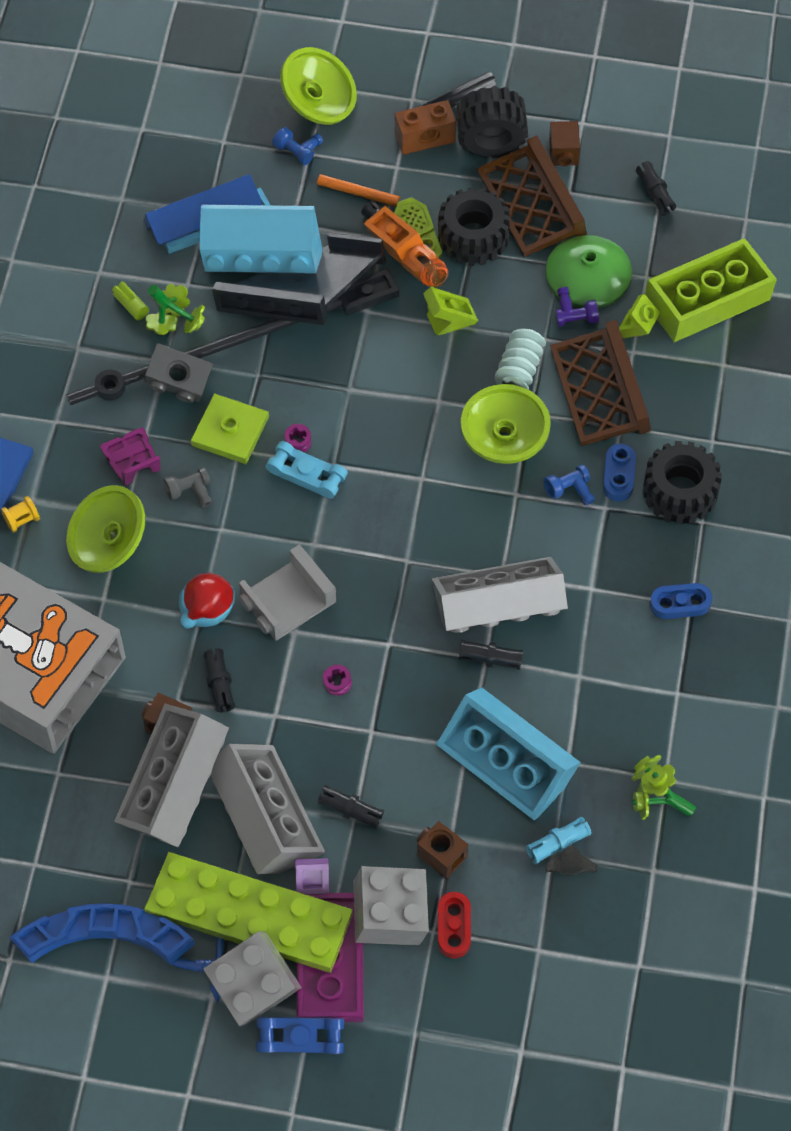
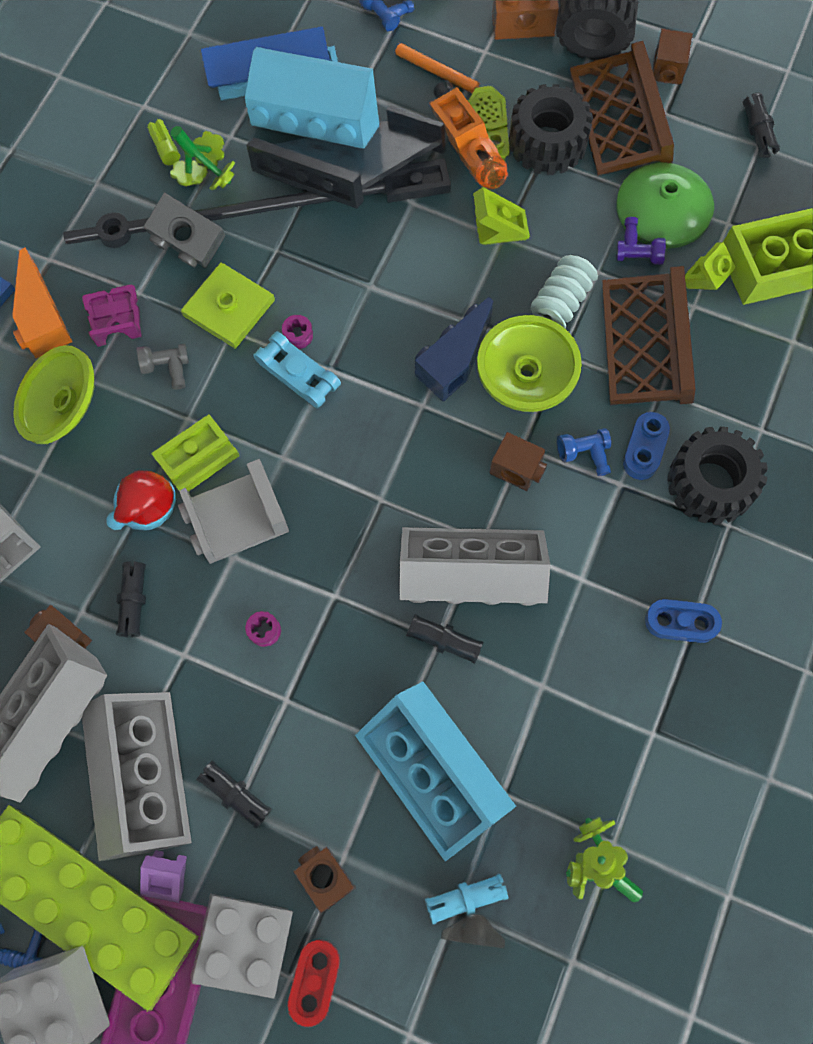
camera: 15 degrees right, 10 degrees up
none -> orange slope [12,248,73,359]
none -> lime plate [151,414,240,492]
none -> dark blue slope [415,297,493,402]
none -> reddish brown brick [490,432,547,491]

